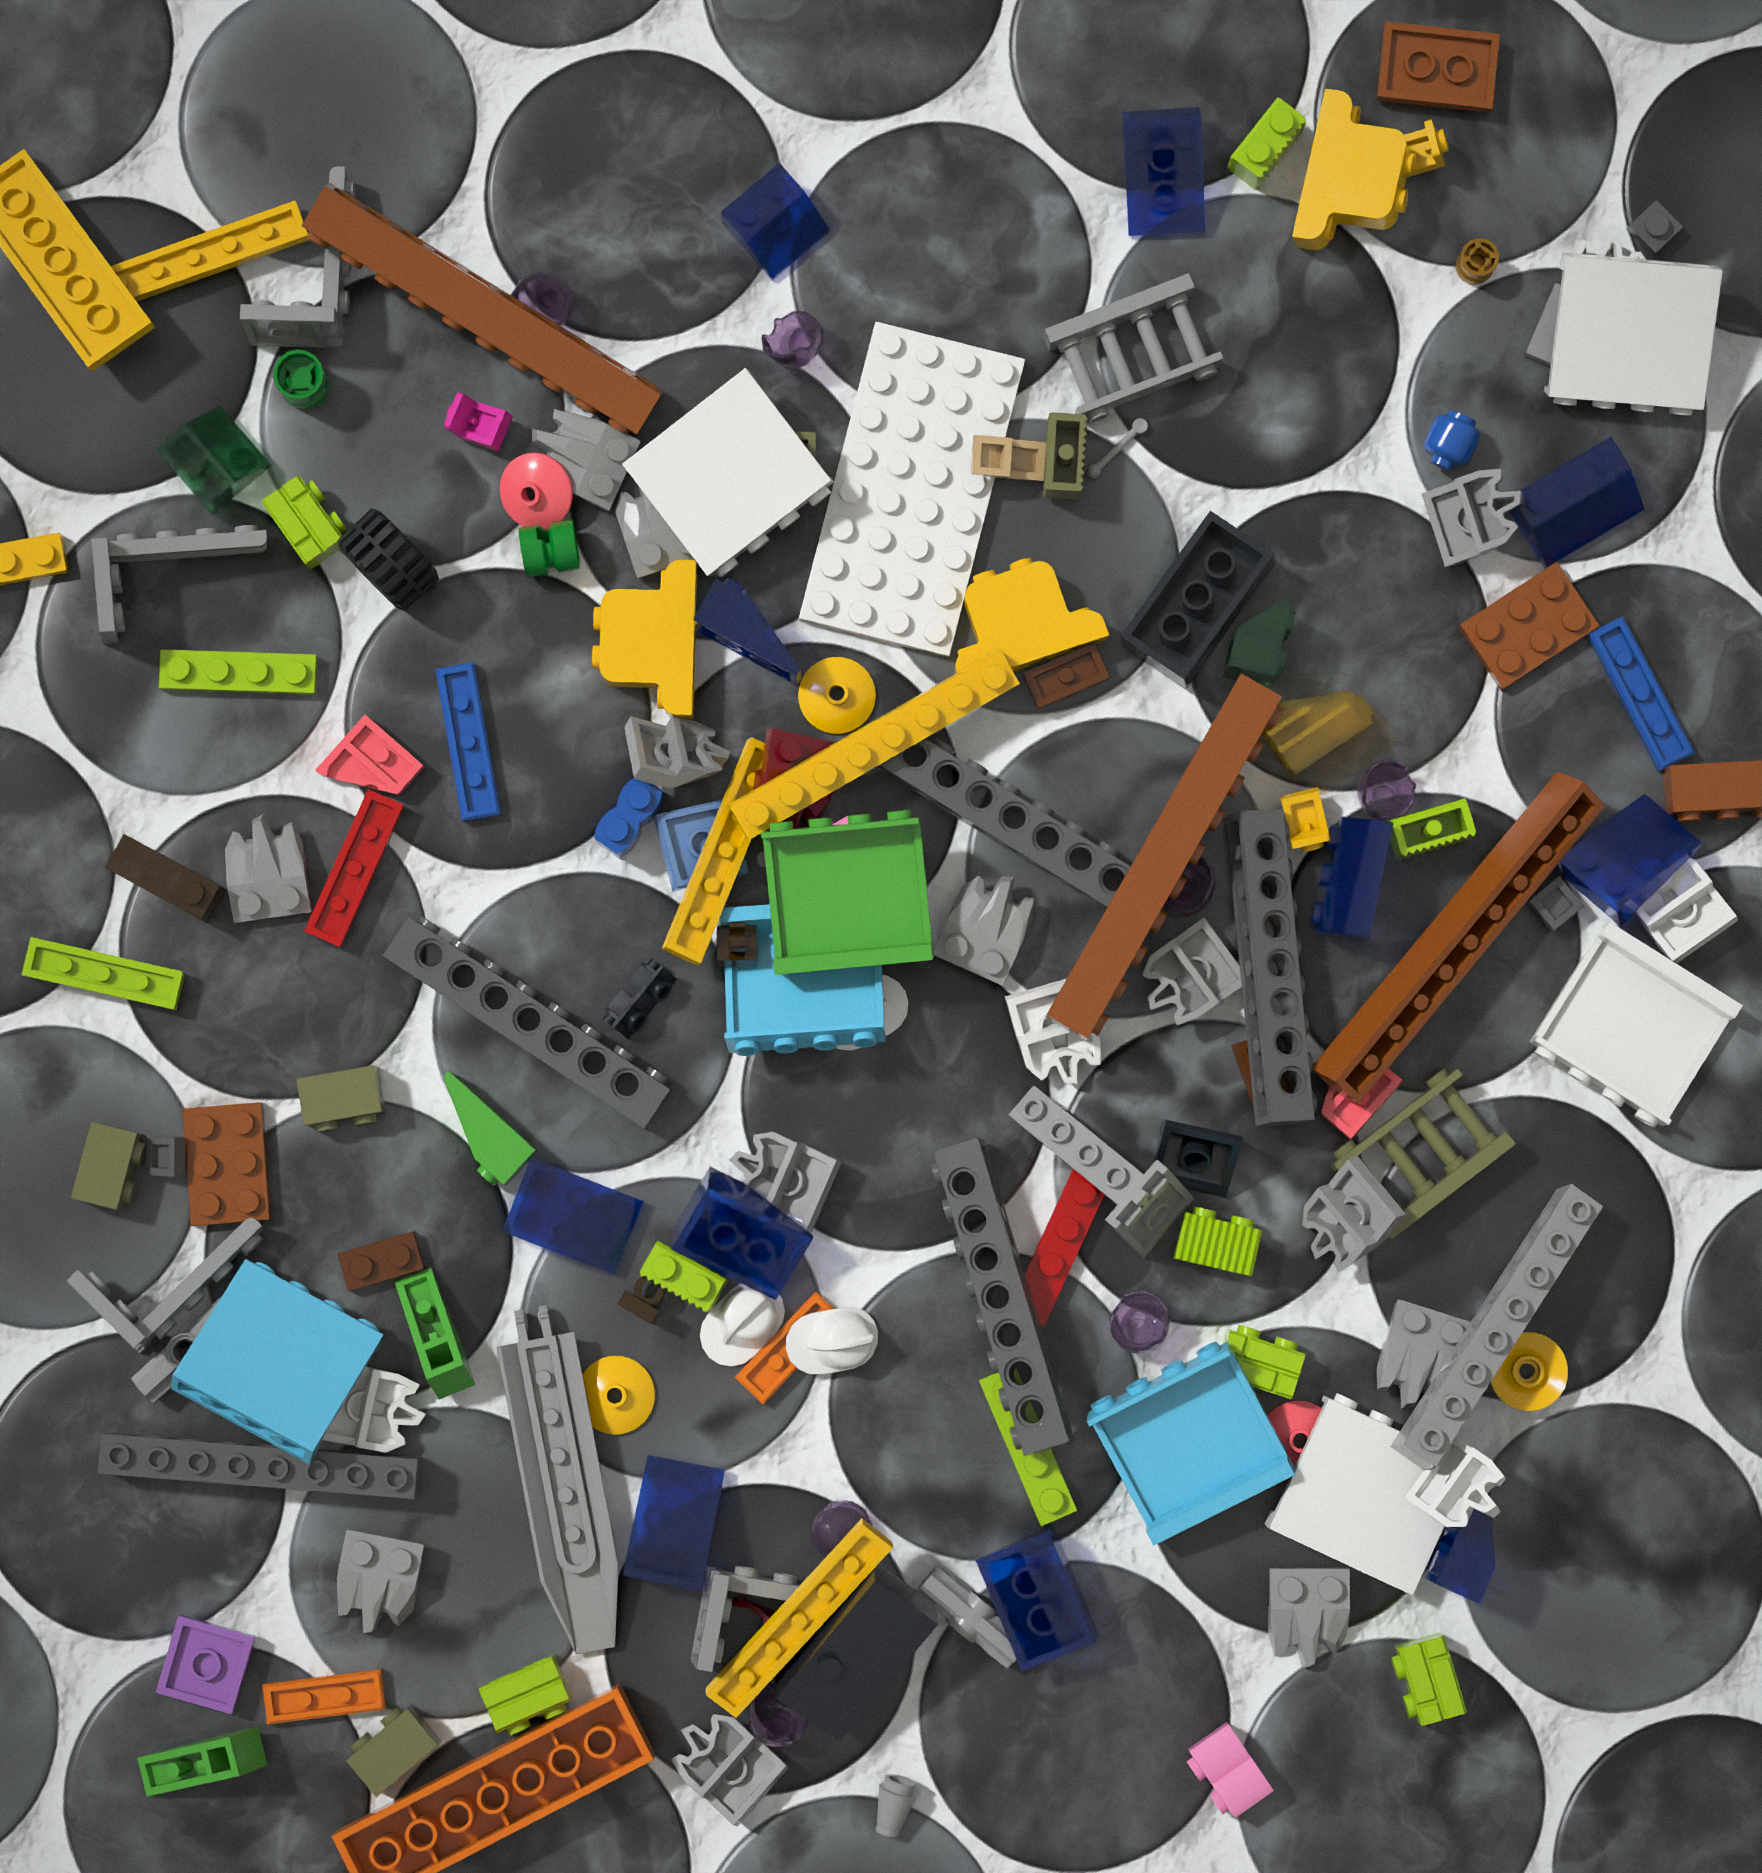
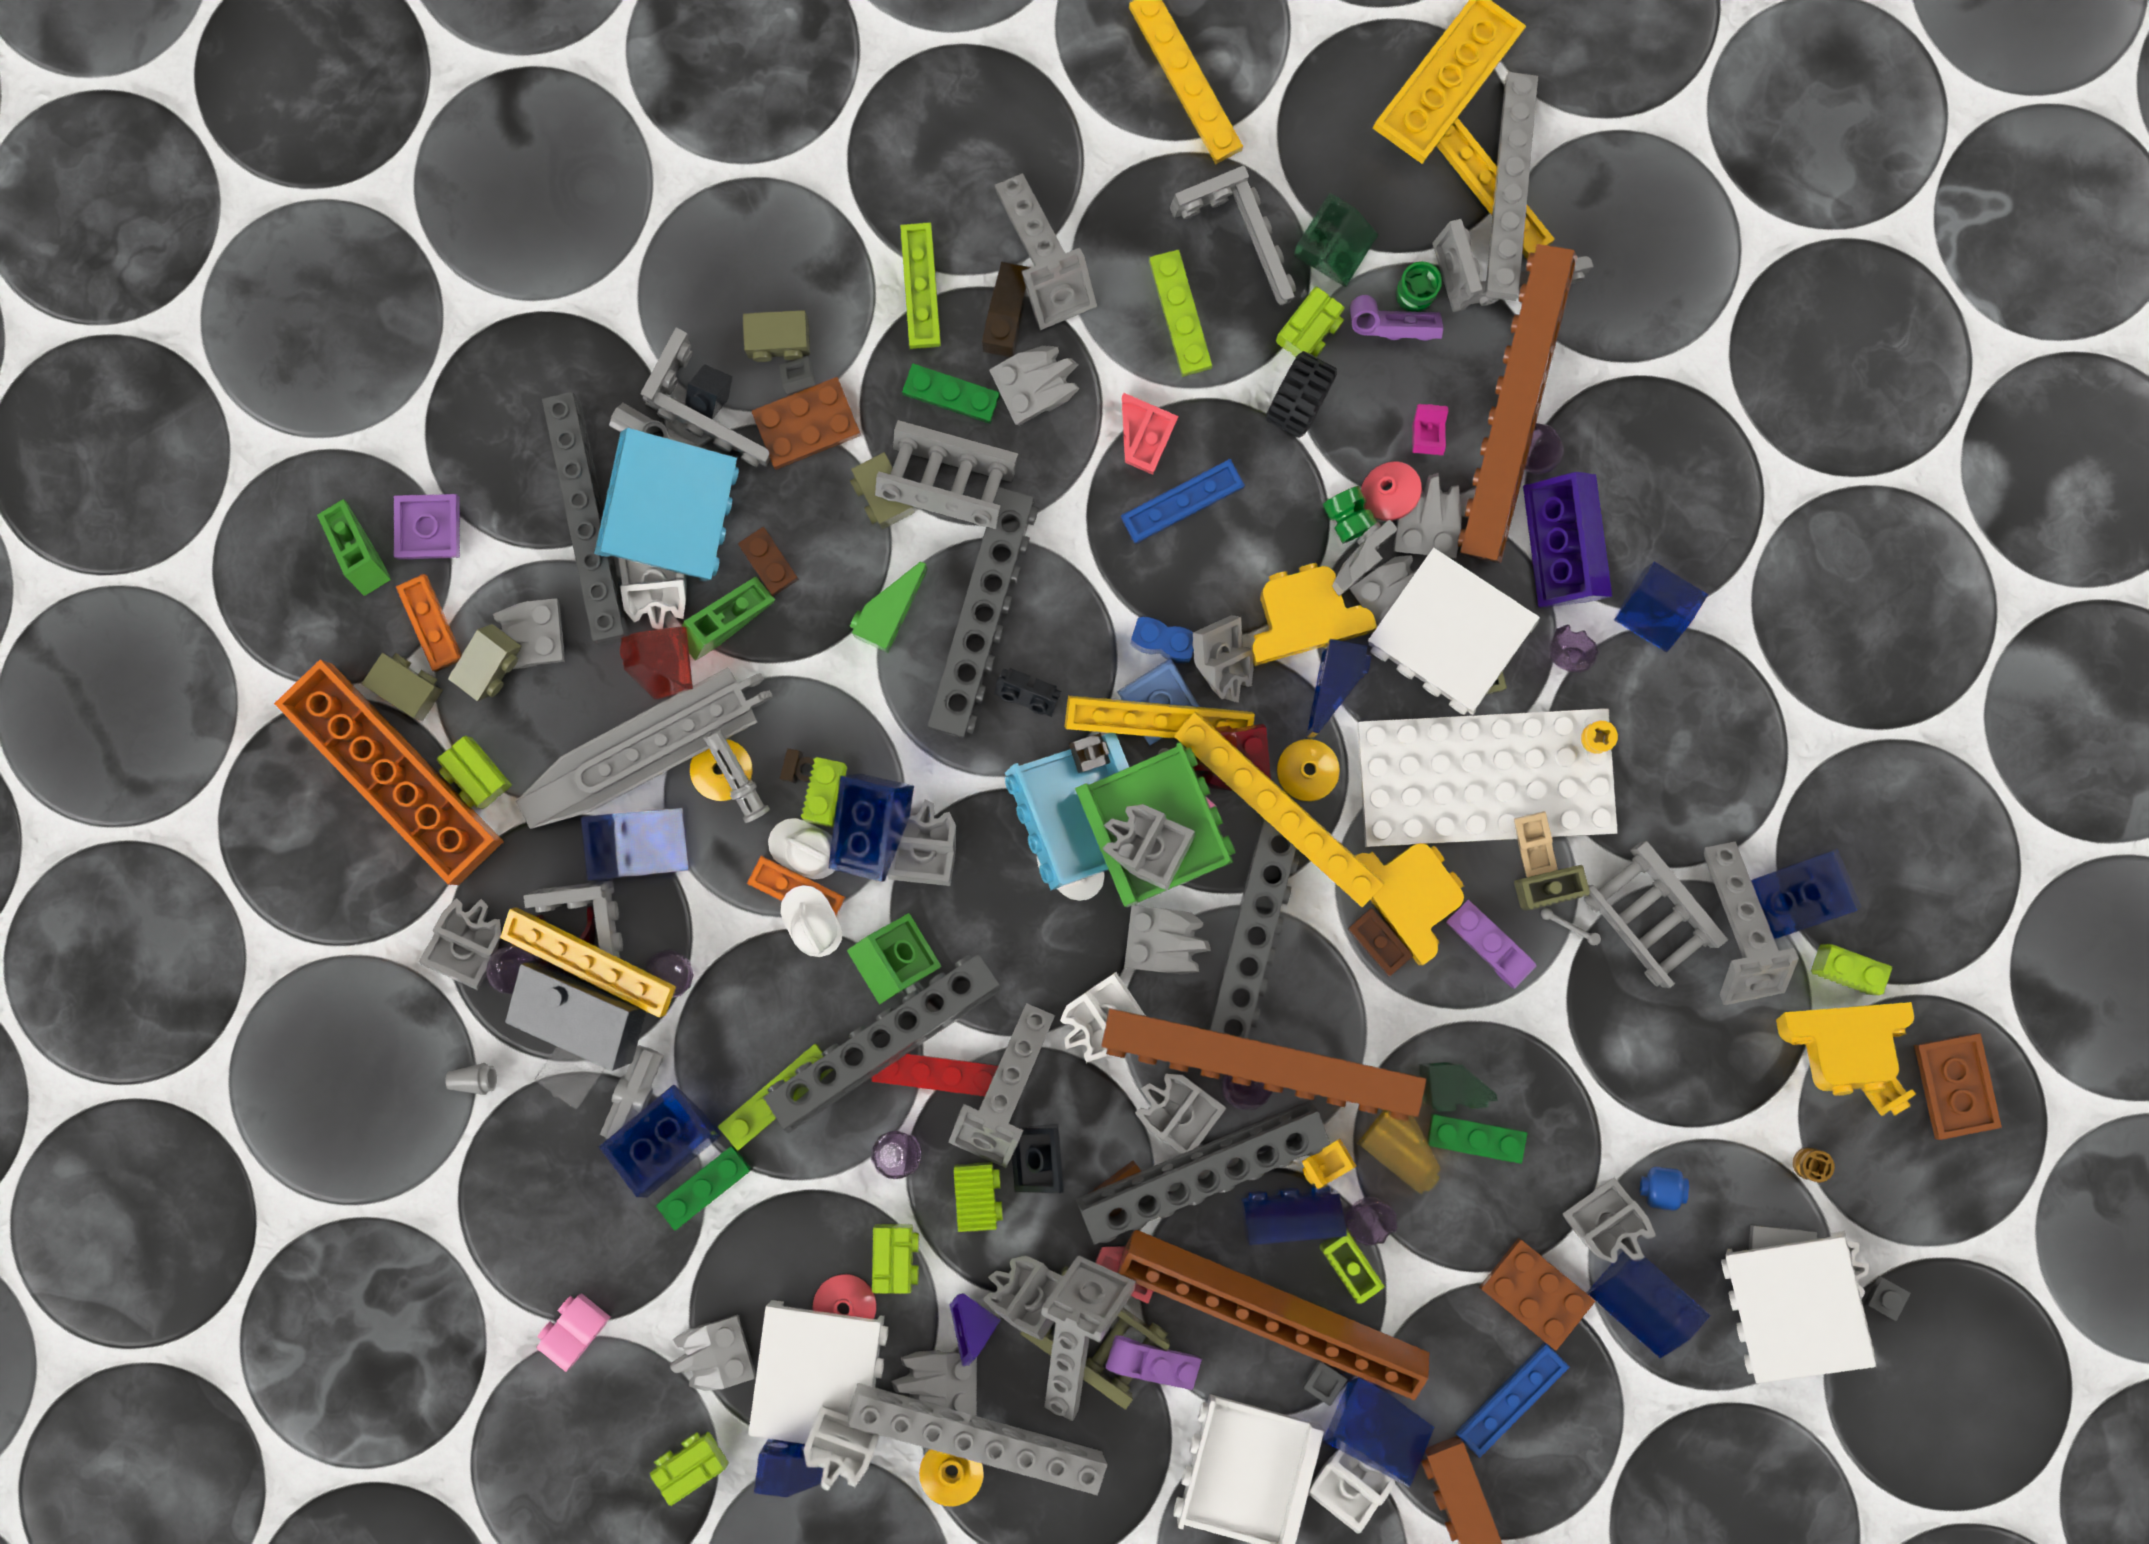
camera: 75 degrees right, 0 degrees up
red plate [304,789,405,948] -> none
clear blue slope [502,1158,644,1274] -> none
medium azure panel [1087,1341,1295,1546] -> none
black brick [1120,511,1275,689] -> none
none -> brick [448,624,522,701]
none -> clear piece [534,1047,606,1109]
none -> clear red slope [620,627,693,700]
none -> green plate [656,1145,752,1231]
none -> black brick [684,364,733,420]
none -> light grey pin [703,729,770,823]
none -> bright green slope [847,913,942,1005]
none -> light grey fence [875,420,1018,529]
none -> green plate [902,363,1000,424]
none -> dark purple slope [949,1293,1001,1367]
none -> light grey bracket [995,173,1097,330]
none -> light grey bracket [1041,1255,1136,1421]
none -> light grey plate [1102,805,1196,890]
none -> medium lavender plate [1105,1335,1202,1390]
none -> light grey plate [1332,520,1398,596]
none -> medium lavender plate [1350,295,1443,341]
none -> green plate [1426,1114,1527,1164]
none -> medium lavender plate [1446,899,1537,989]
none -> light grey plate [1485,72,1538,301]
none -> dark purple slope [1523,472,1612,608]
none -> yellow wheel [1581,721,1618,754]
none -> light grey bracket [1704,841,1799,1005]

